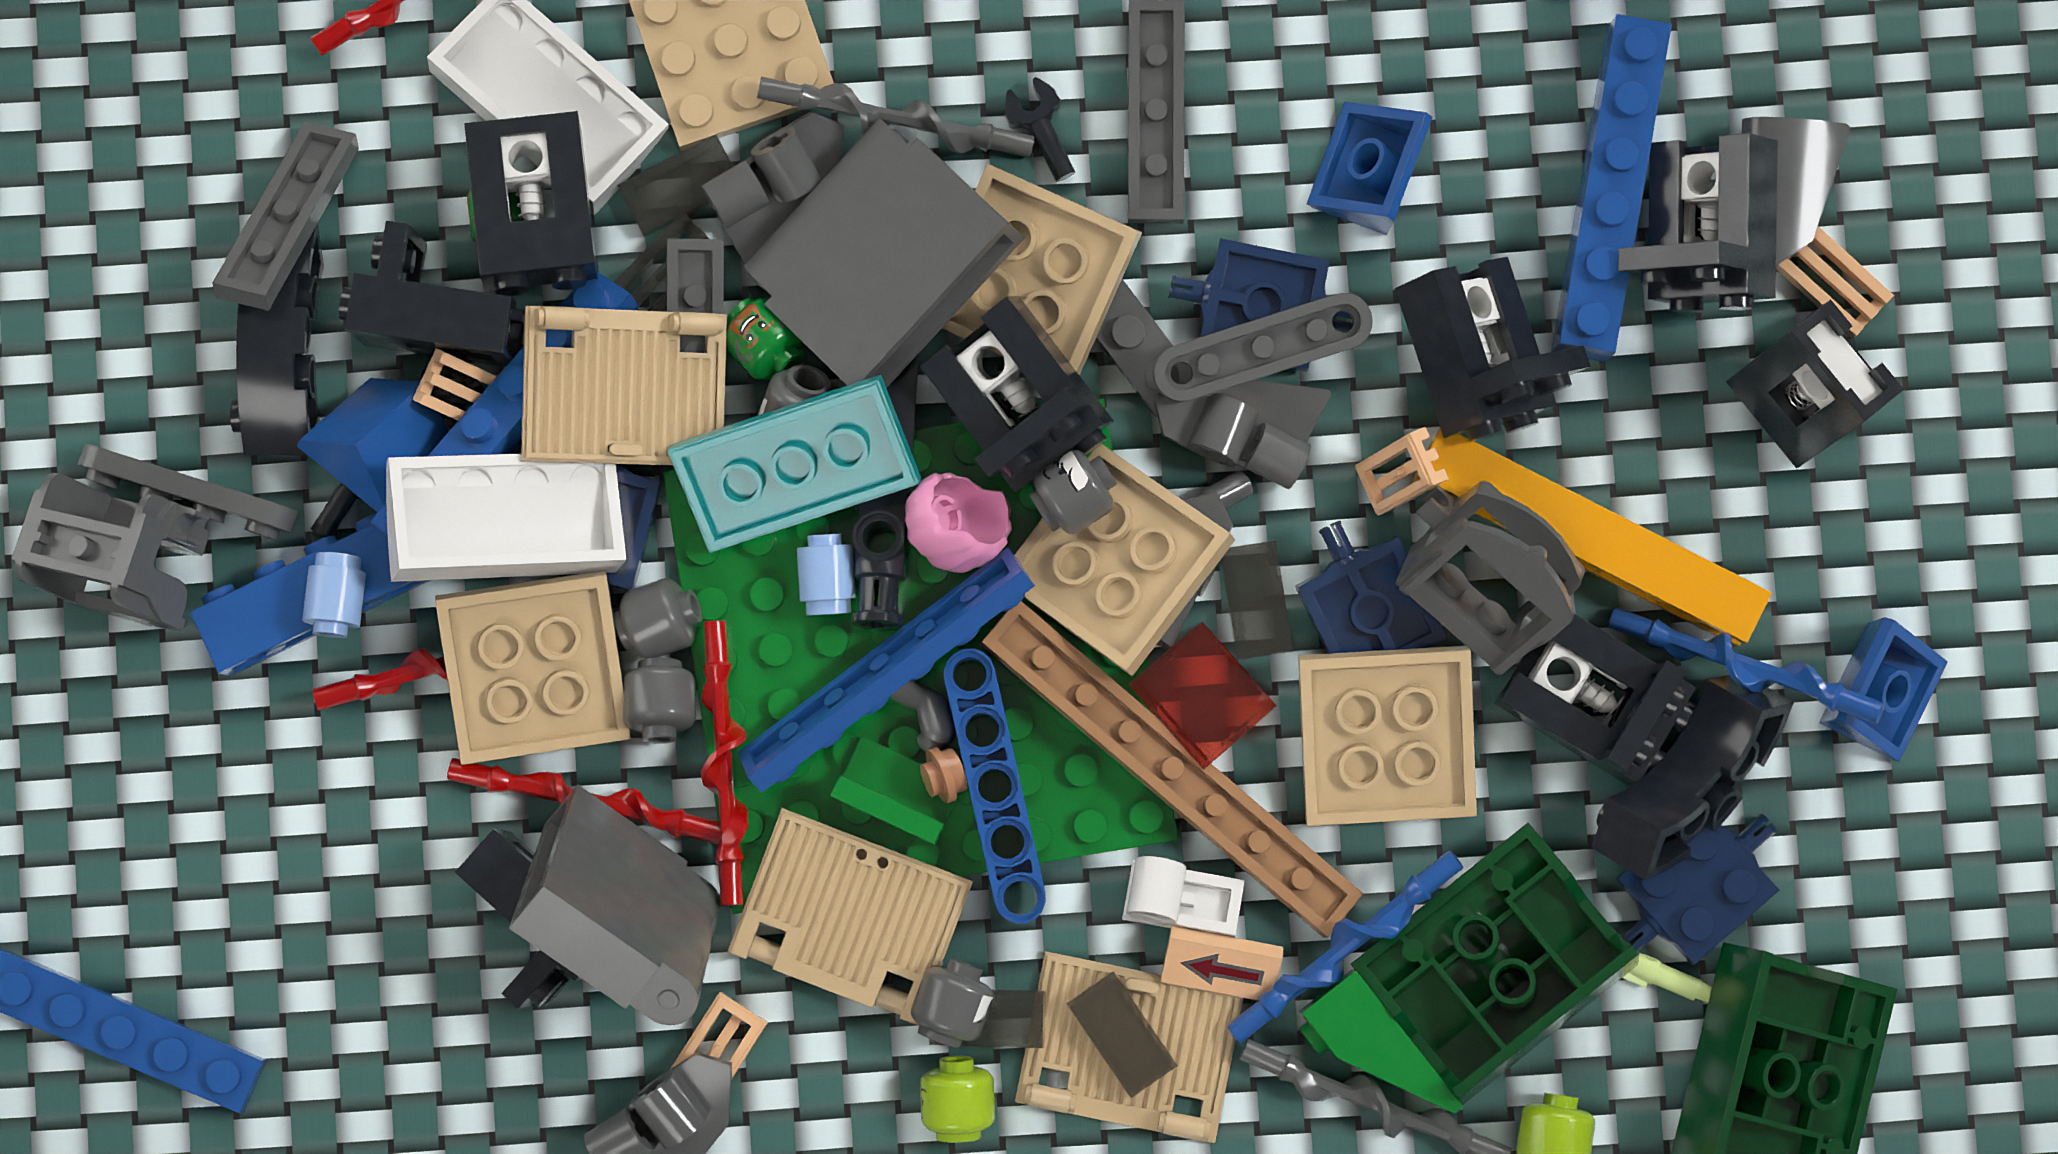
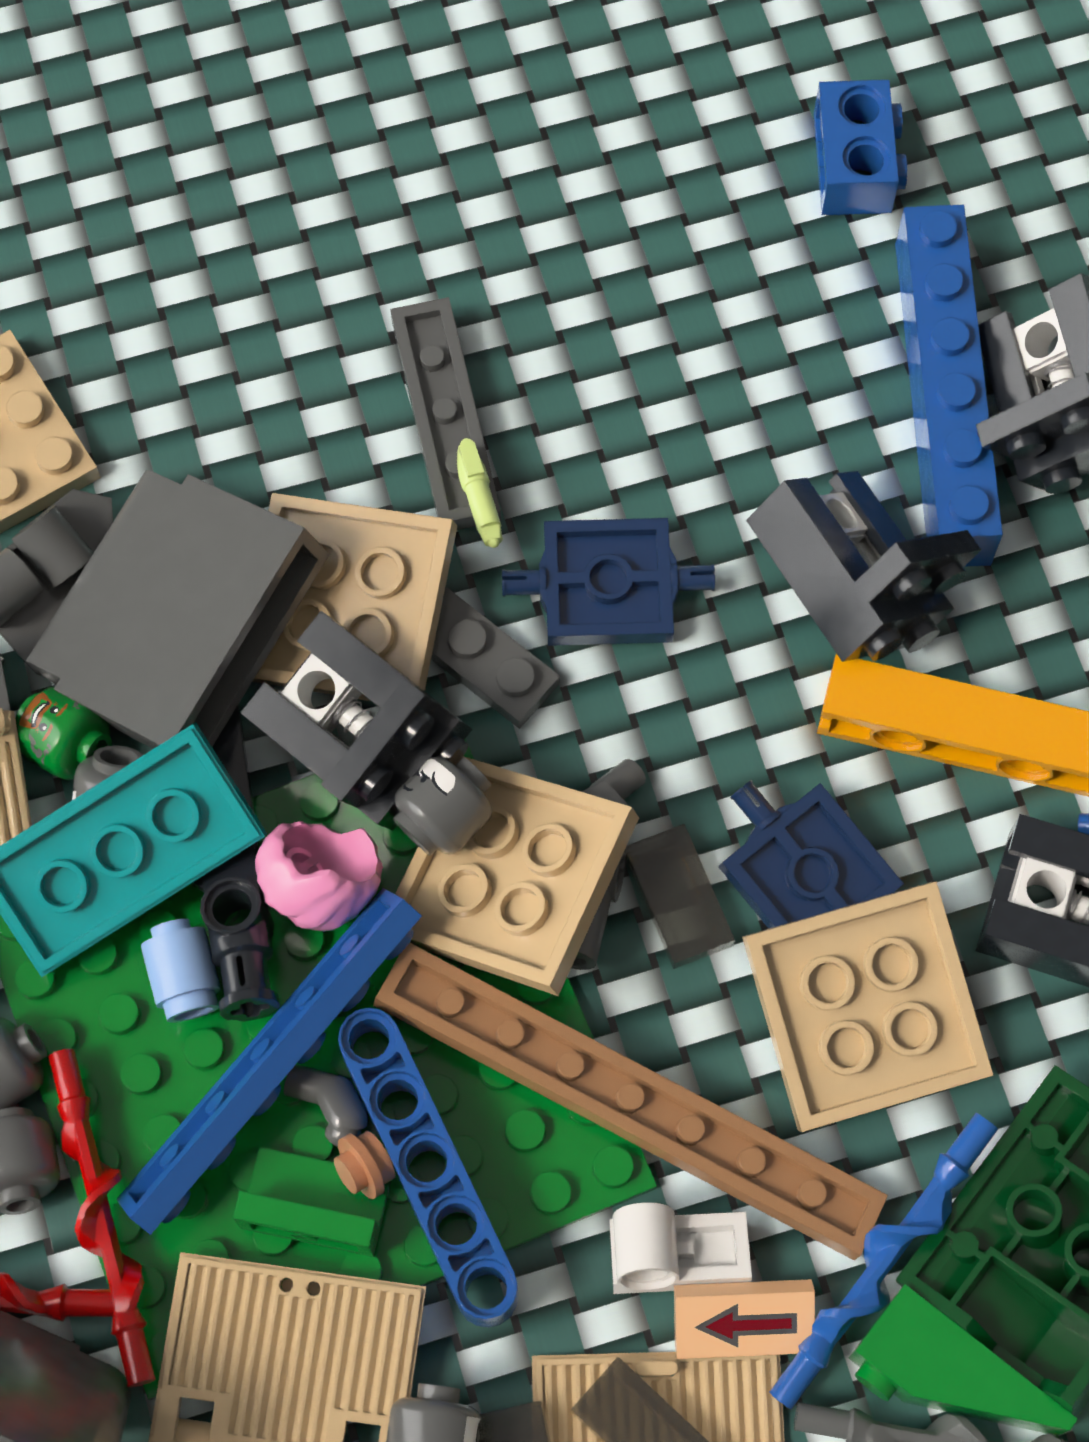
camera: 15 degrees left, 15 degrees down
dark grey piece [757,76,1034,157] -> none
black bar [1005,77,1076,182] -> none
clear red piece [1129,621,1277,770] -> none
dark grey plate [1153,293,1373,402] -> none
dark grey panel [1154,380,1331,489] -> none
blue slope [1306,102,1433,235] -> none
light nougat tile [1355,427,1449,516] -> none
dark grey animal [1395,481,1585,675] -> none
none -> yellowish green piece [457,438,503,548]

